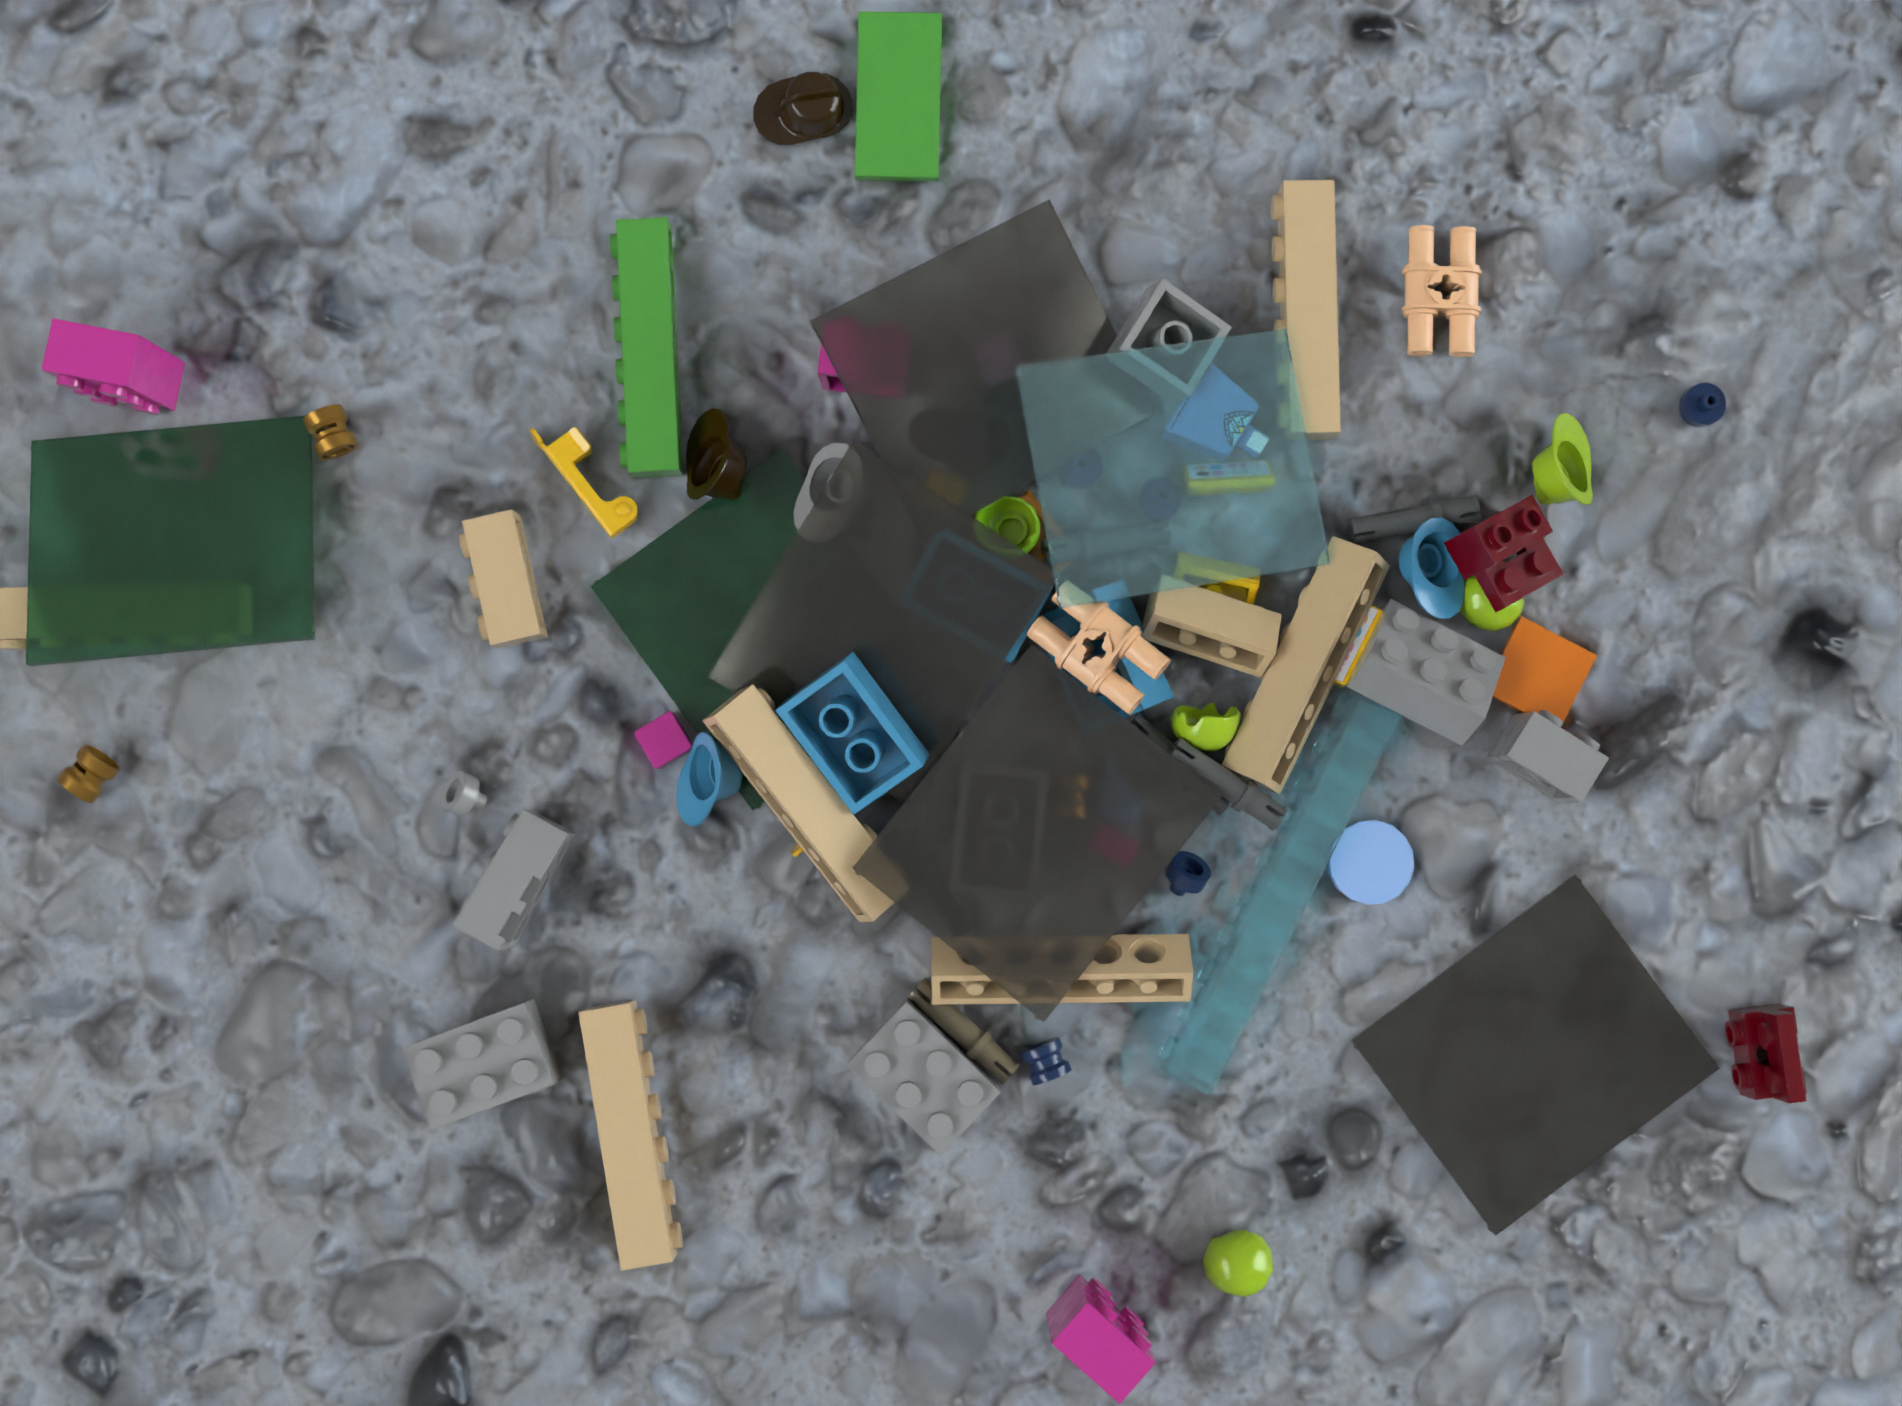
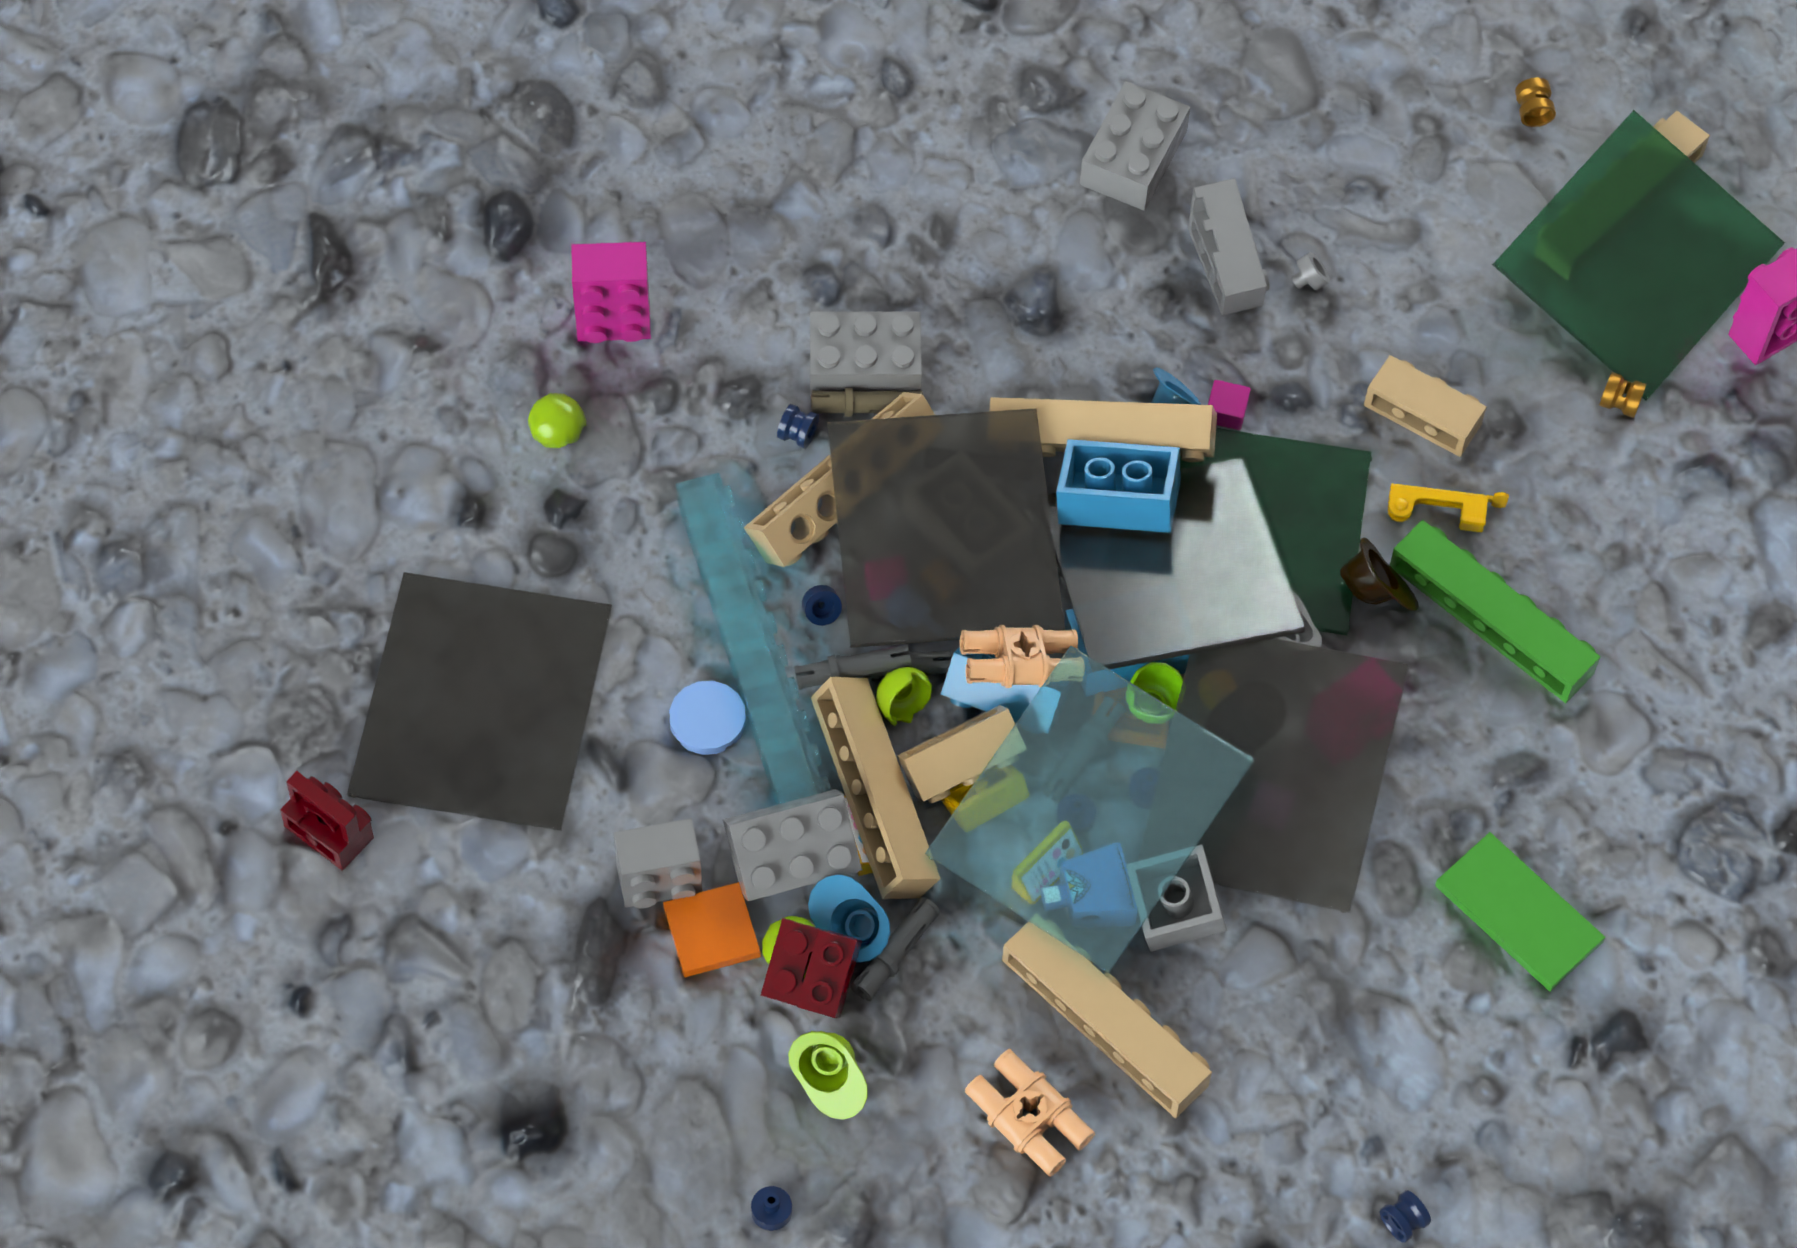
camera: 135 degrees right, 25 degrees down
tan brick [578,1000,683,1271] -> none
dark brown piece [753,71,852,145] -> none

